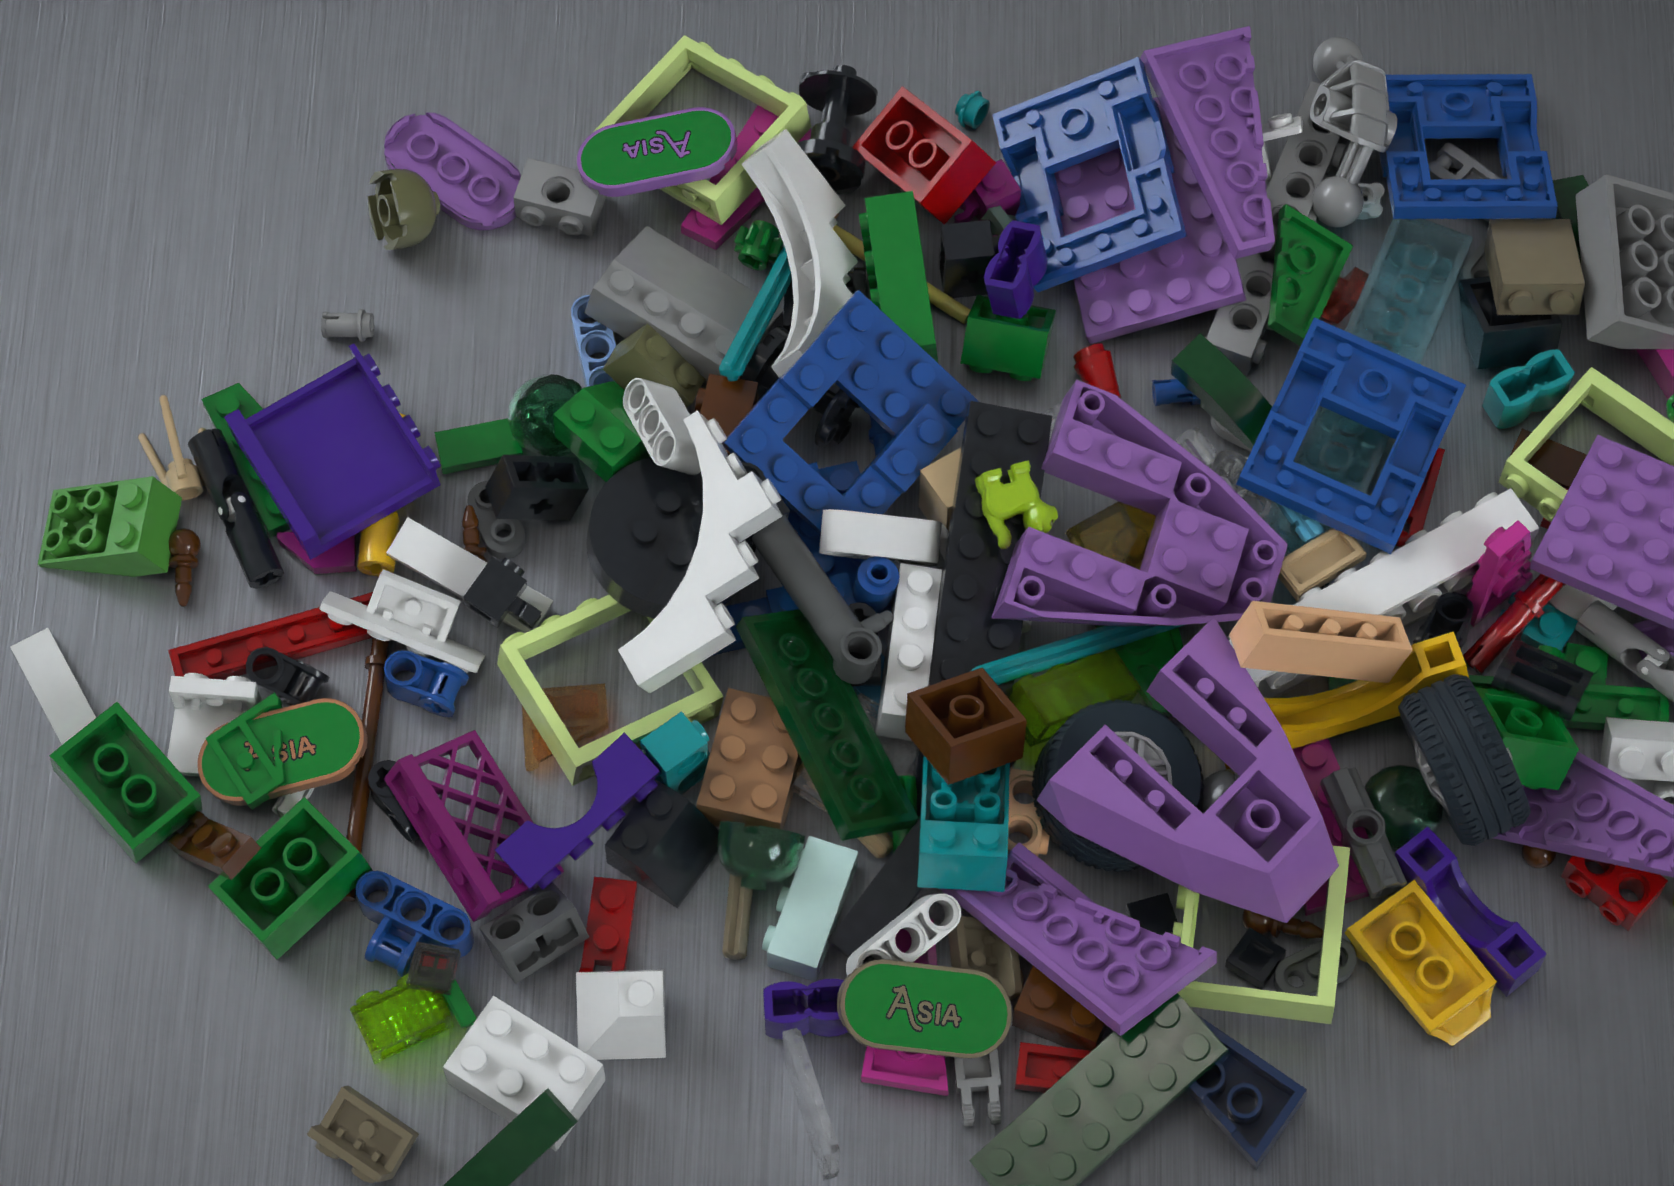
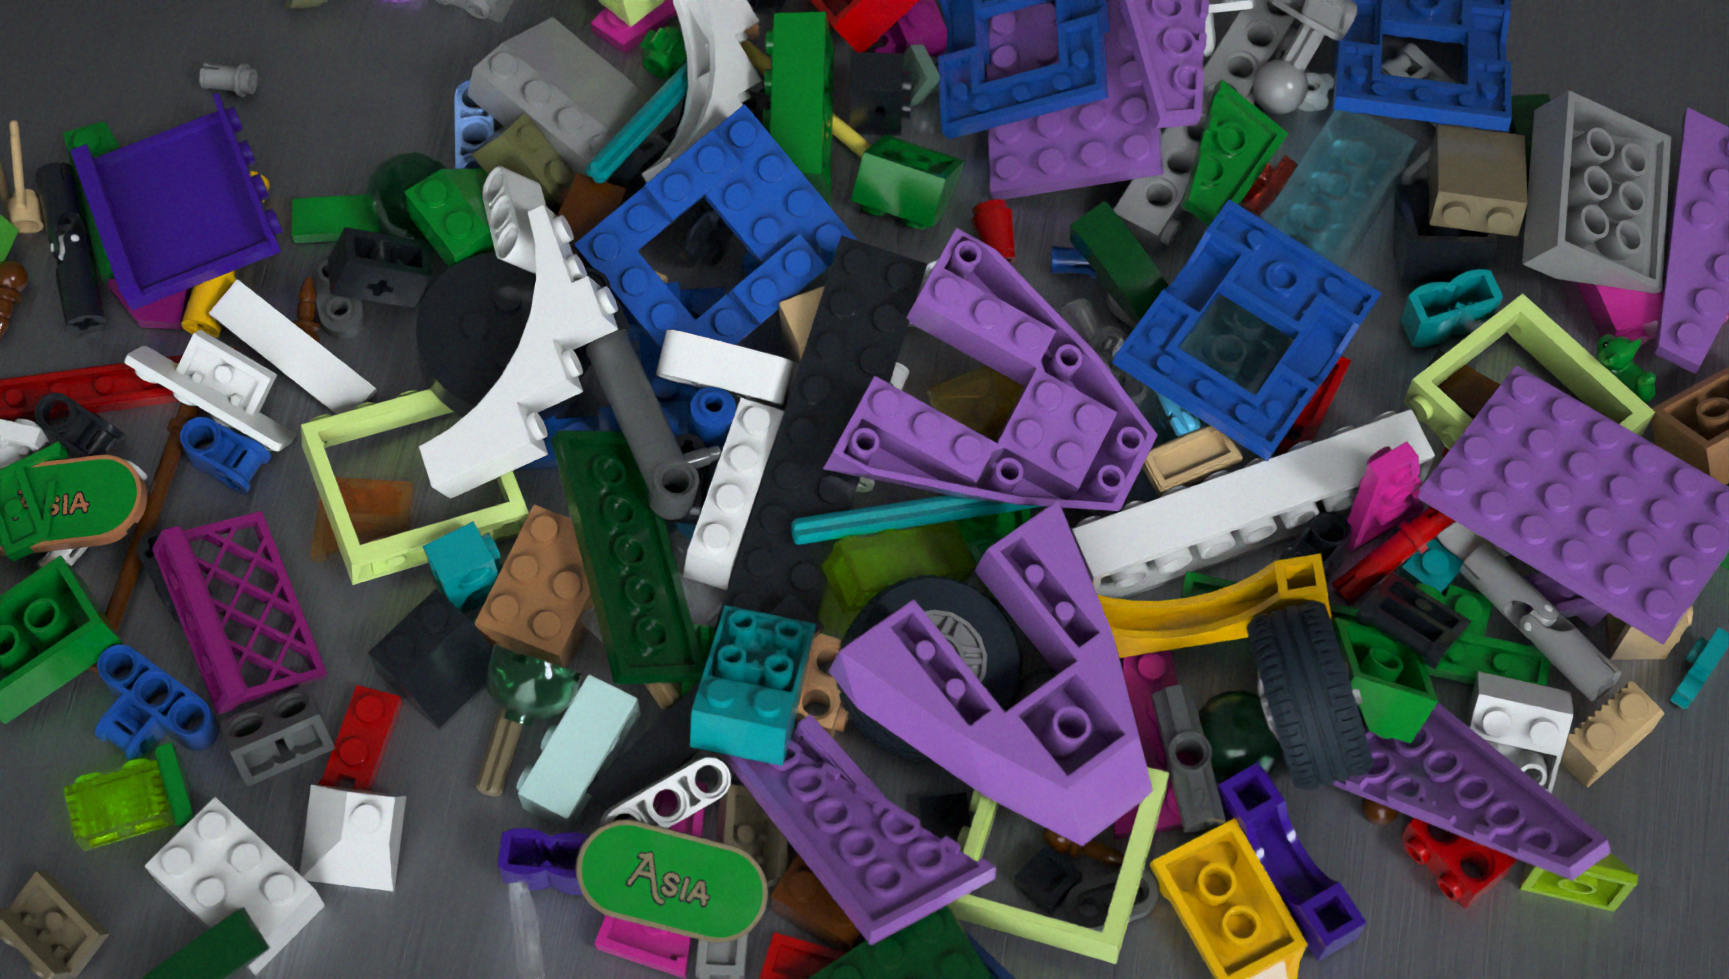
camera: 10 degrees right, 0 degrees up
clear smoke tile [406,942,461,996] -> none
black brick [463,556,542,630] -> none
dark purple arch [495,732,660,891] -> none
reddish brown brick [905,667,1027,785] -> none
lime animal [975,460,1058,549] -> none
dark purple brick [984,220,1048,319] -> none
light nougat brick [1229,601,1412,683] -> none

